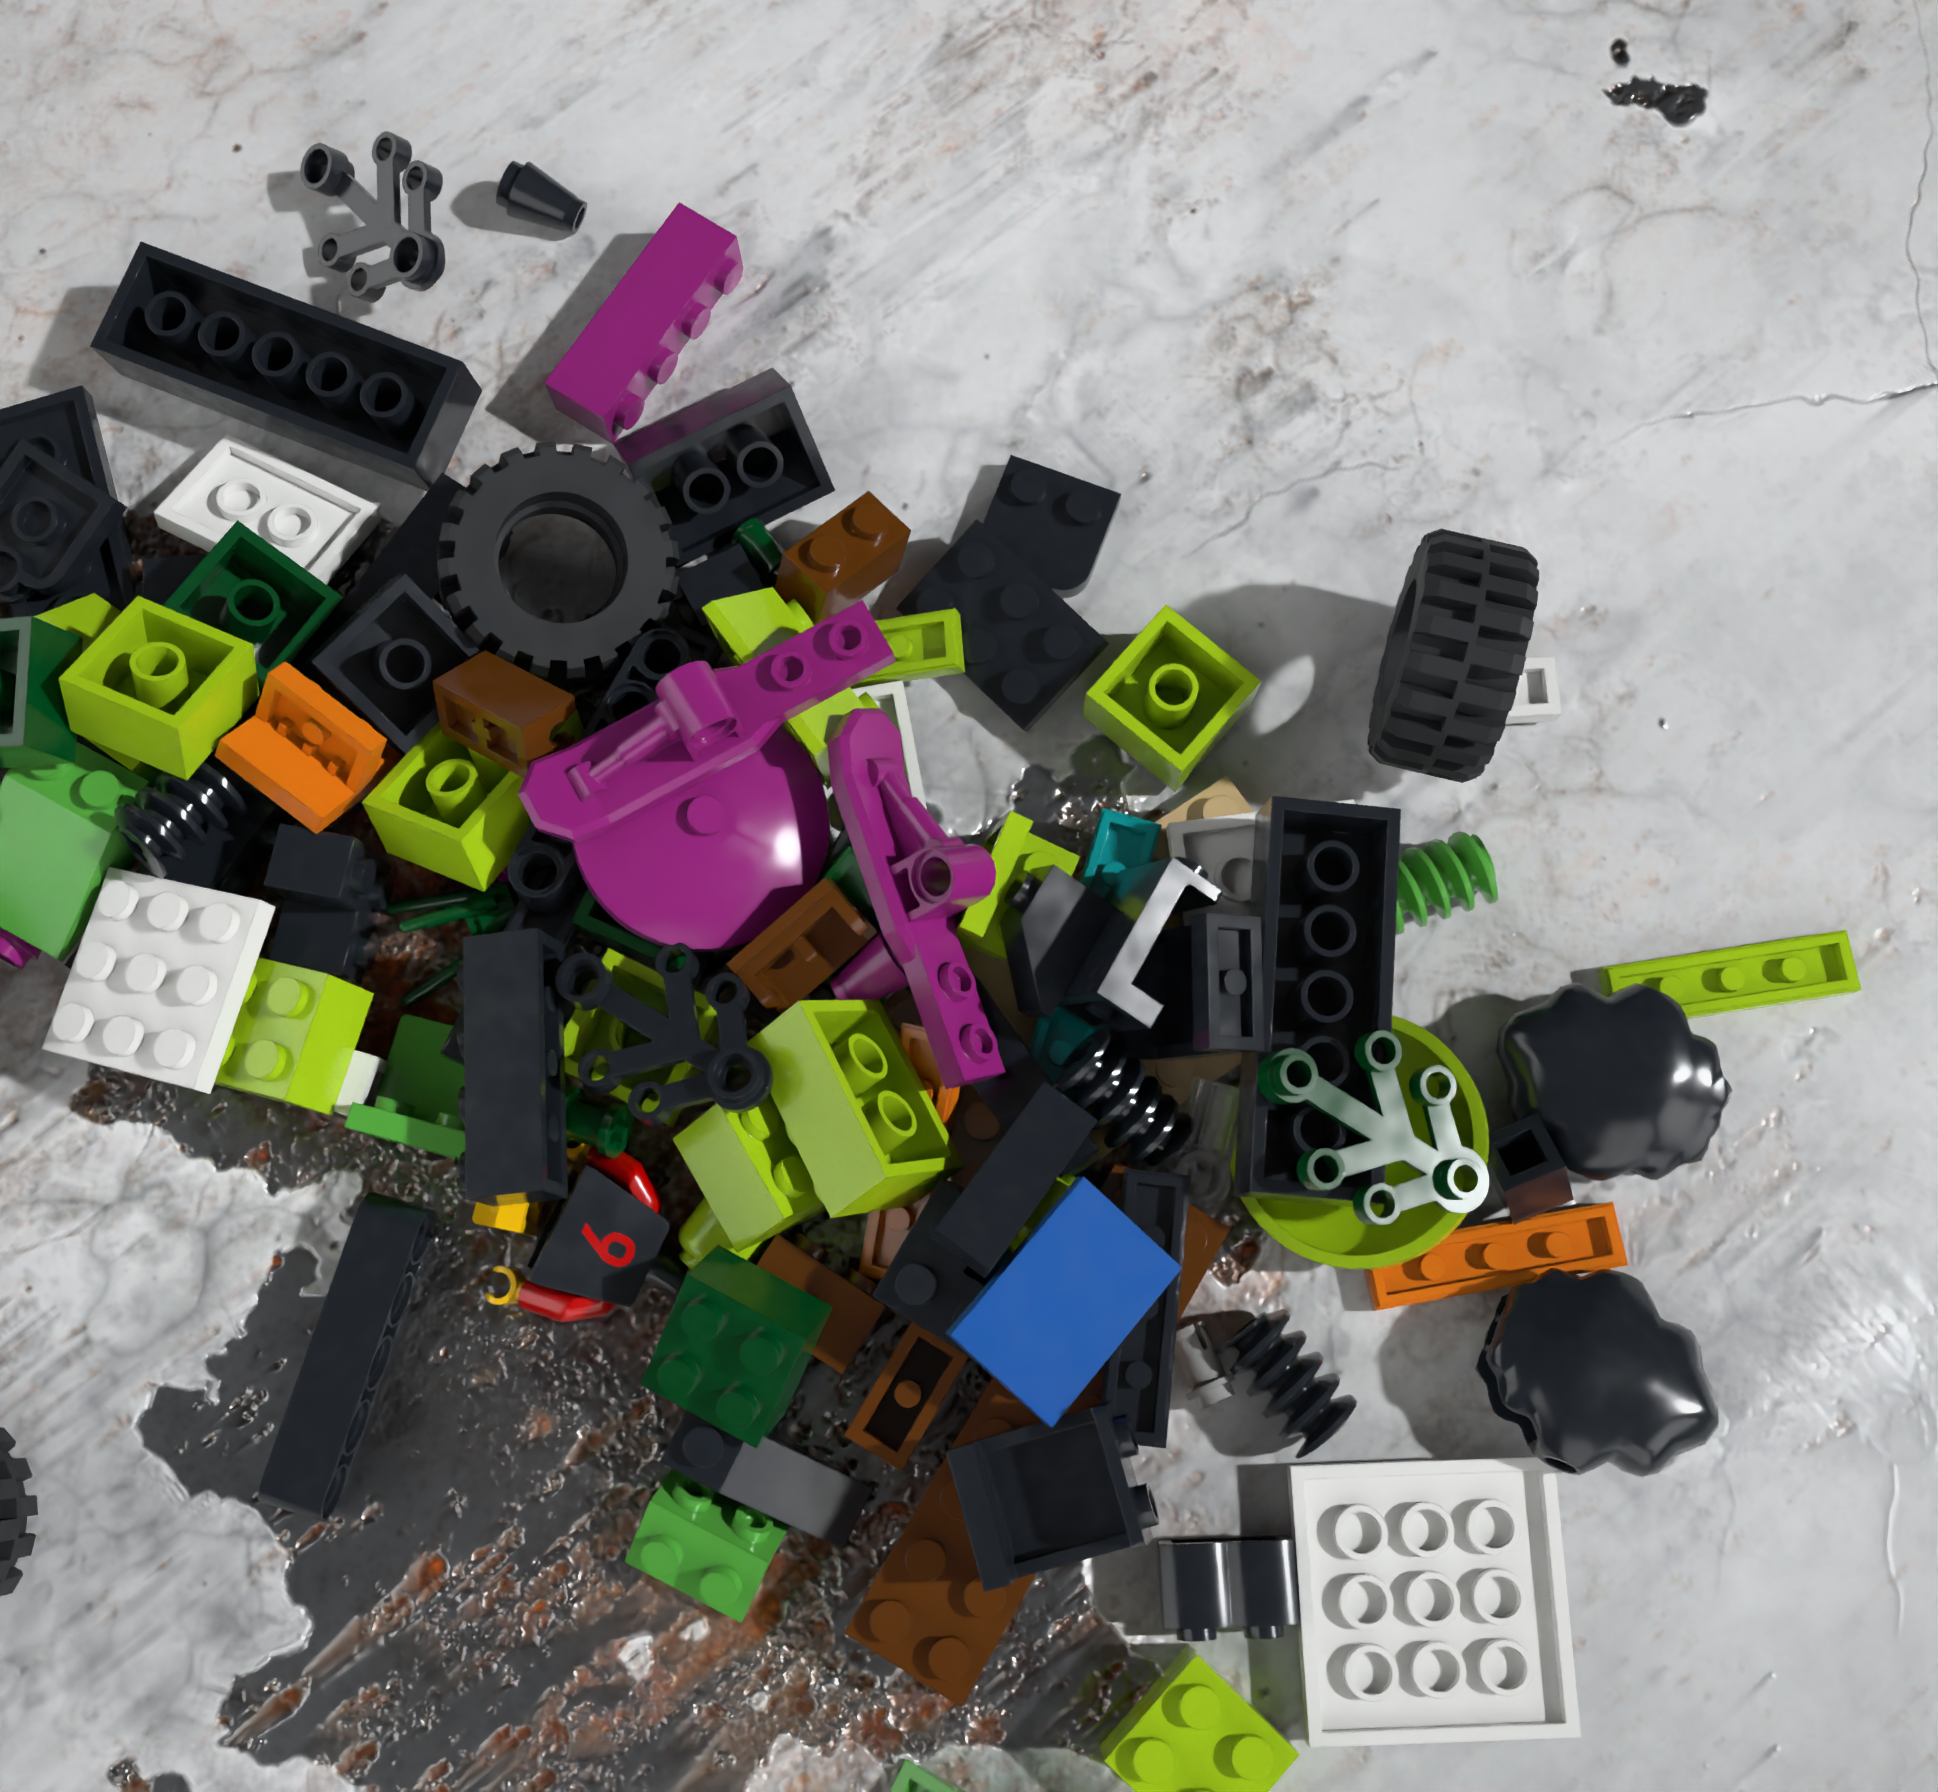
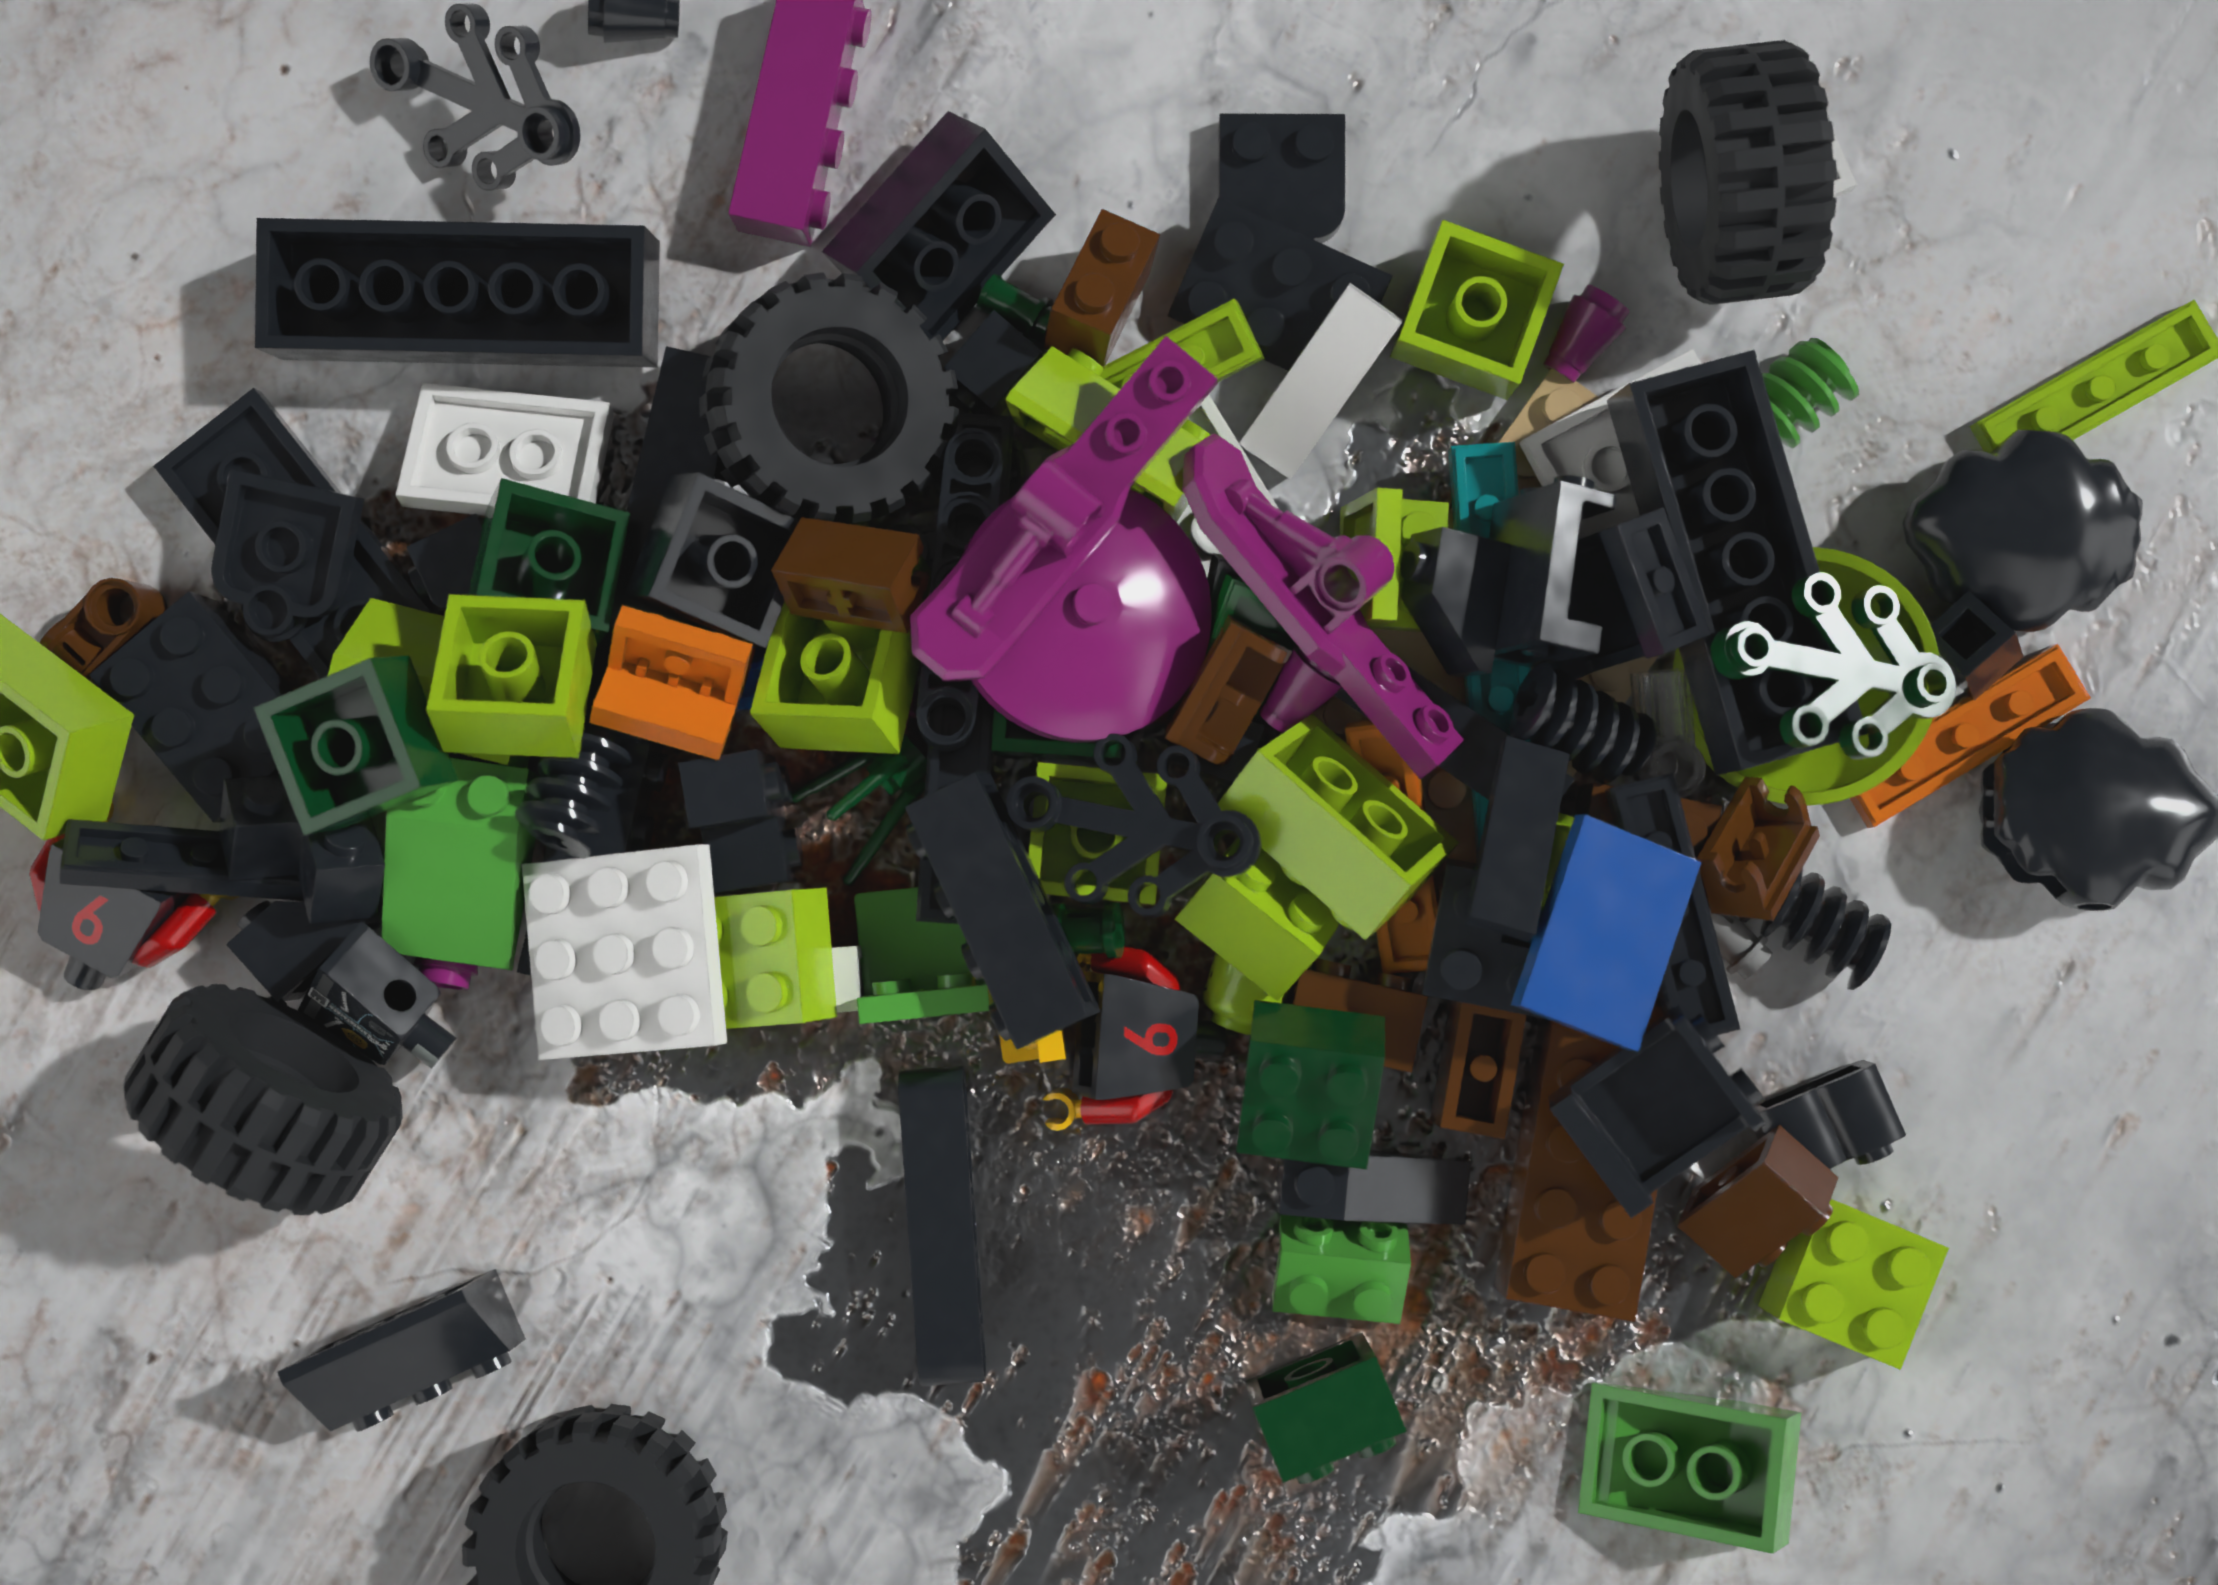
camera: 20 degrees left, 10 degrees up
white plate [1287,1456,1581,1748] -> none
none -> white tile [1239,283,1402,480]
none -> dark green brick [1245,1333,1407,1484]
none -> magenta cone [1543,284,1630,383]
none -> reddish brown brick [1677,1125,1839,1279]
none -> reddish brown hinge [1696,776,1820,921]

